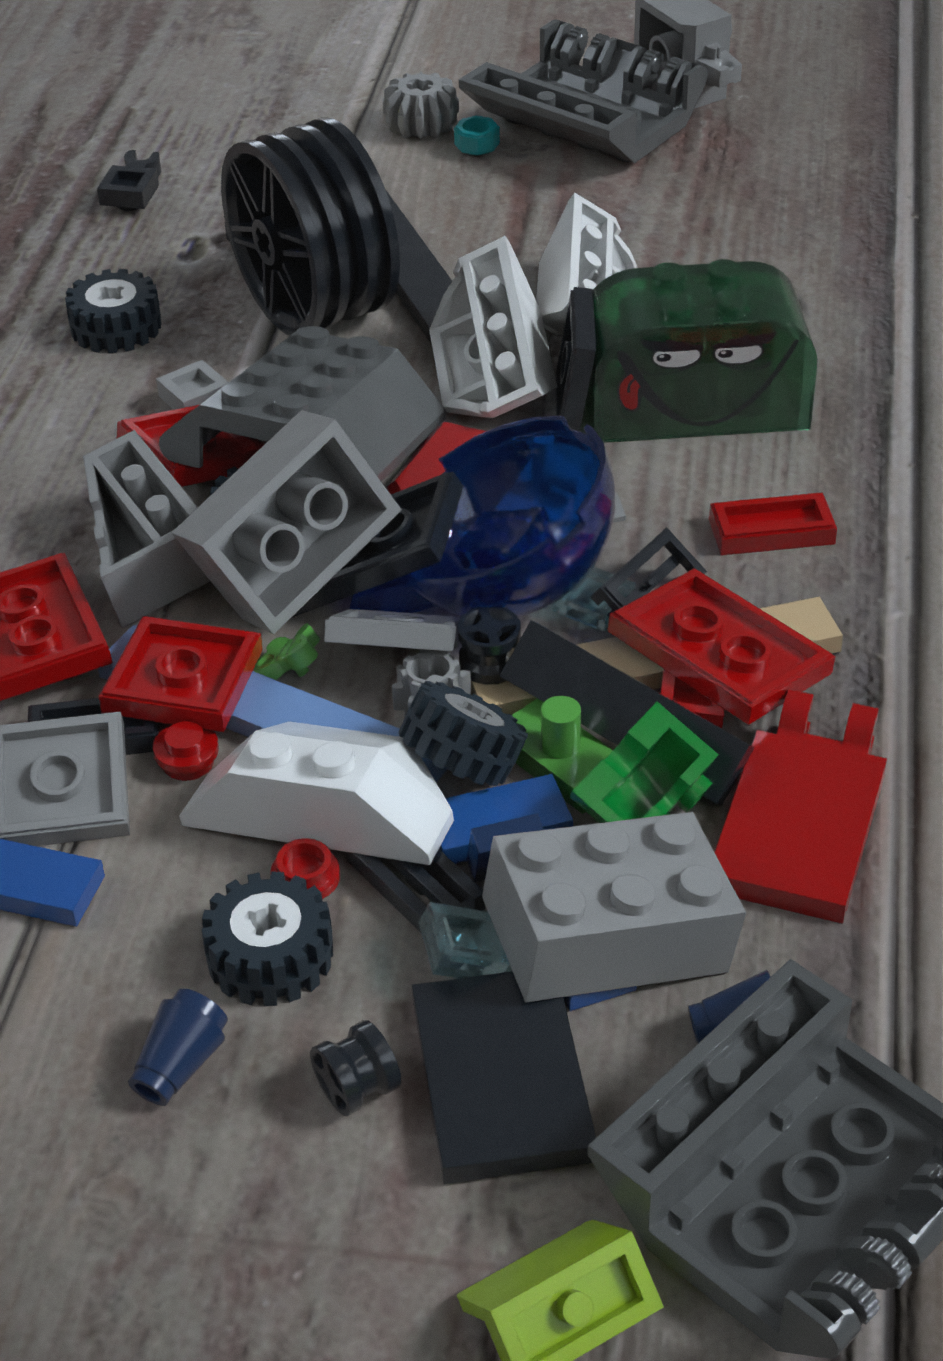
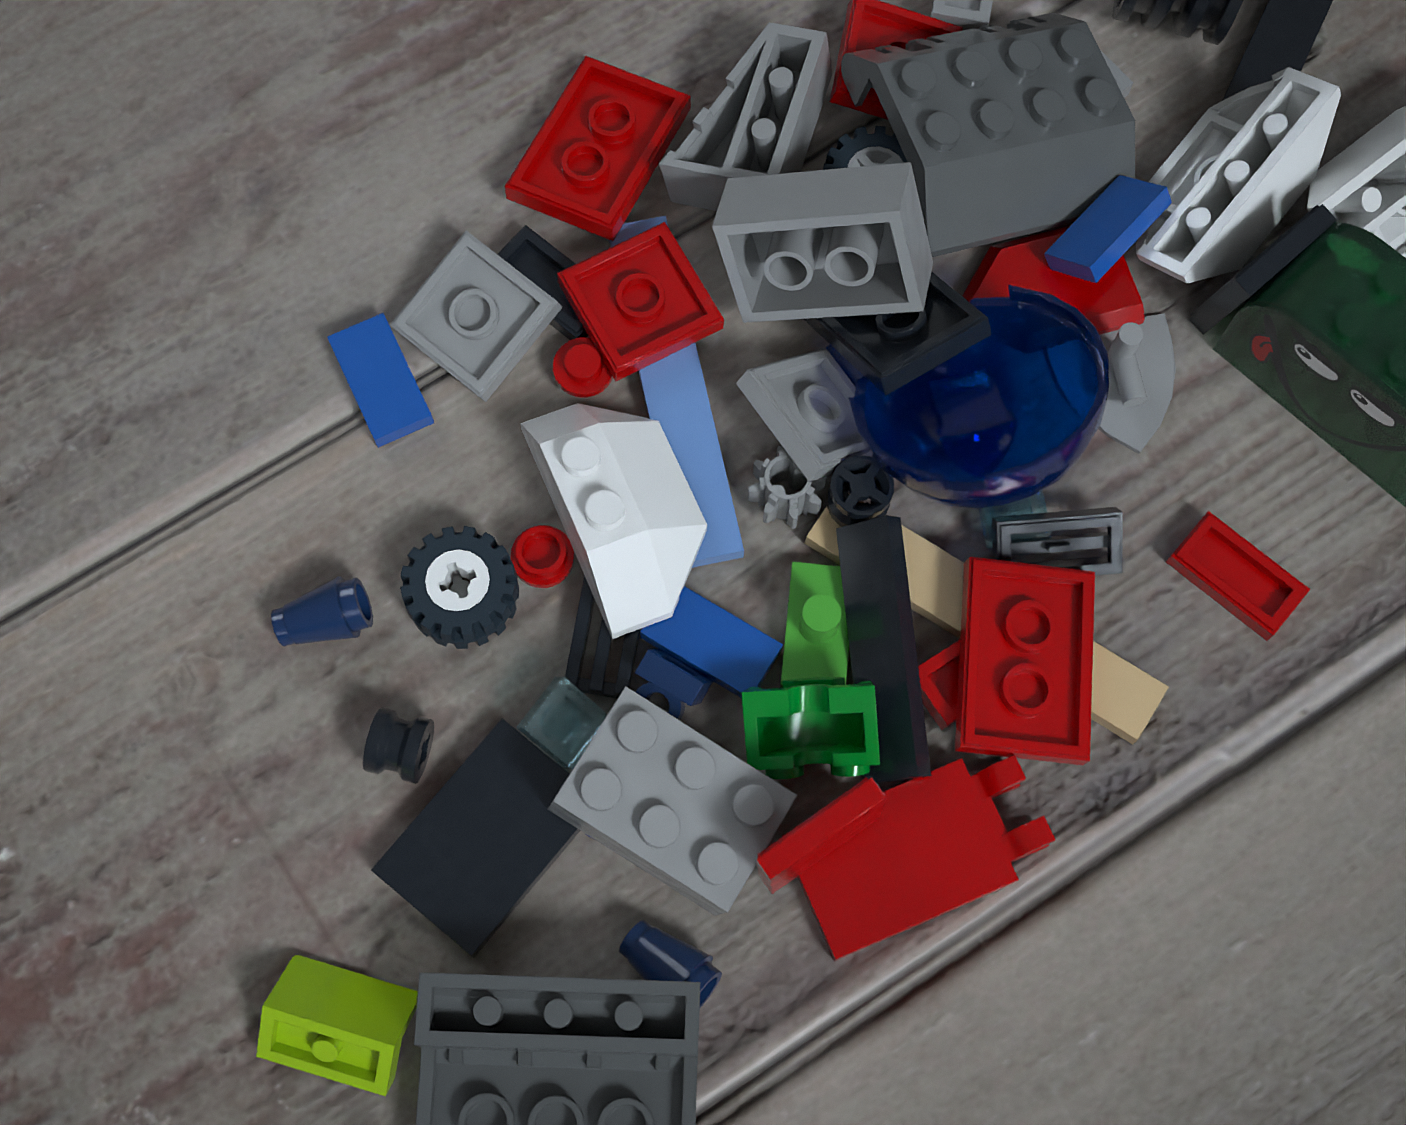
camera: 45 degrees right, 30 degrees up
bright green piece [253,623,320,680] -> none
black wheel [398,681,528,786] -> none
none -> red tile [756,777,887,894]
none -> blue tile [1044,175,1172,283]

